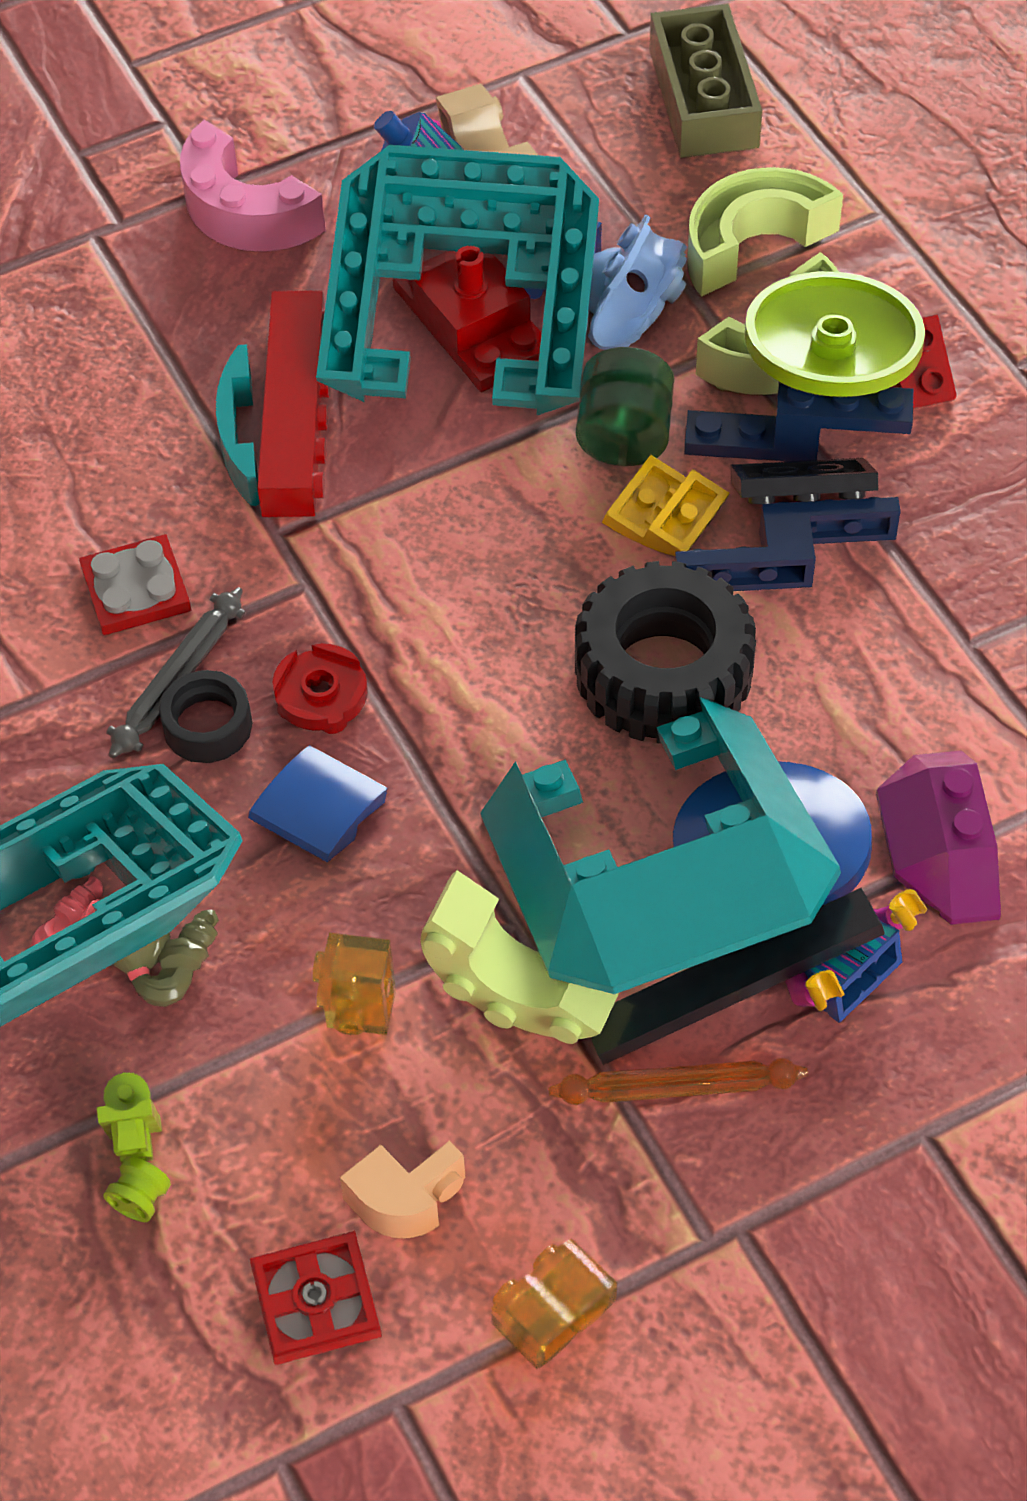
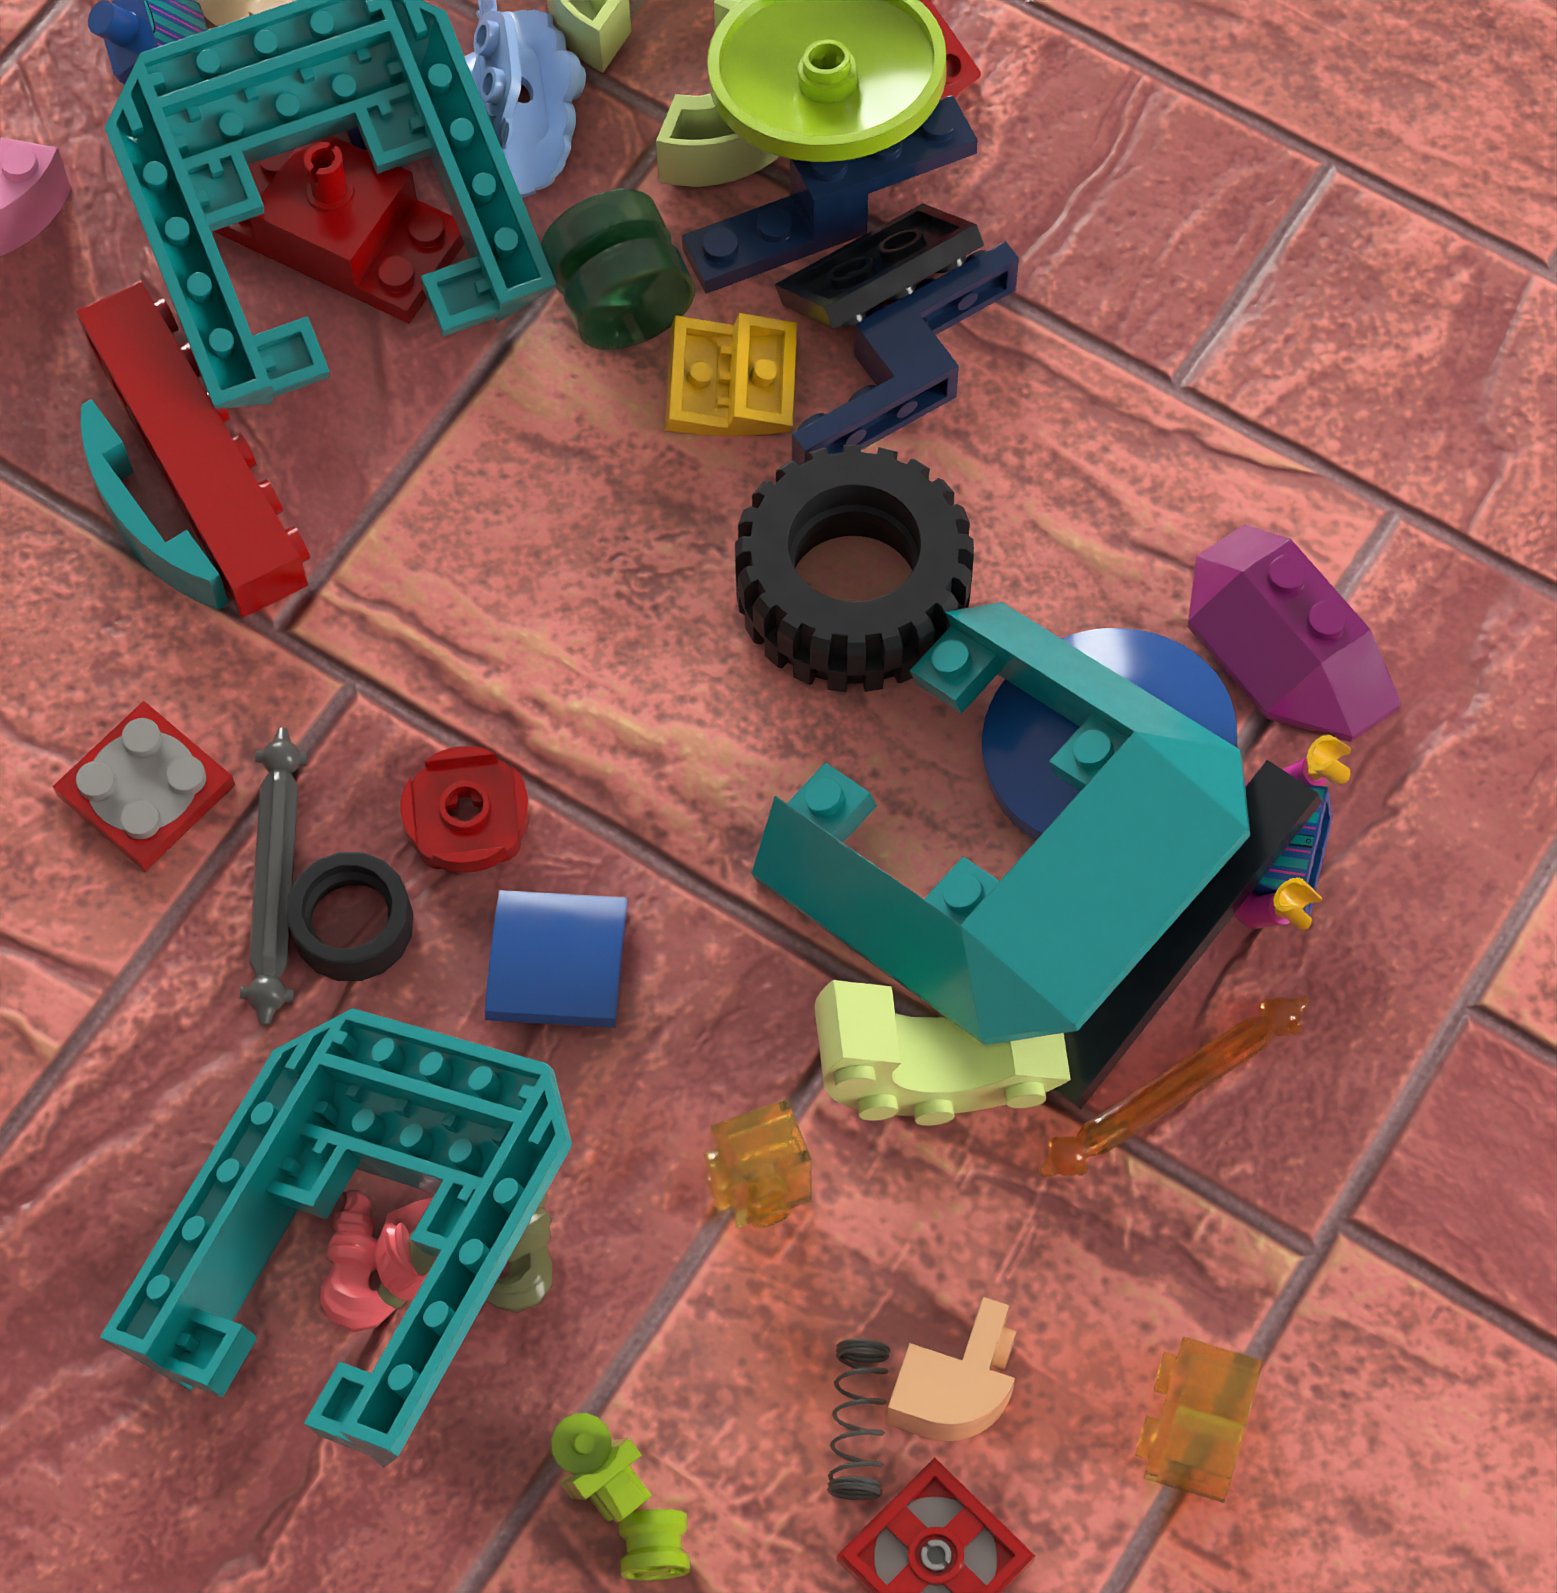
camera: 30 degrees left, 10 degrees up
none -> dark grey piece [827,1339,890,1500]

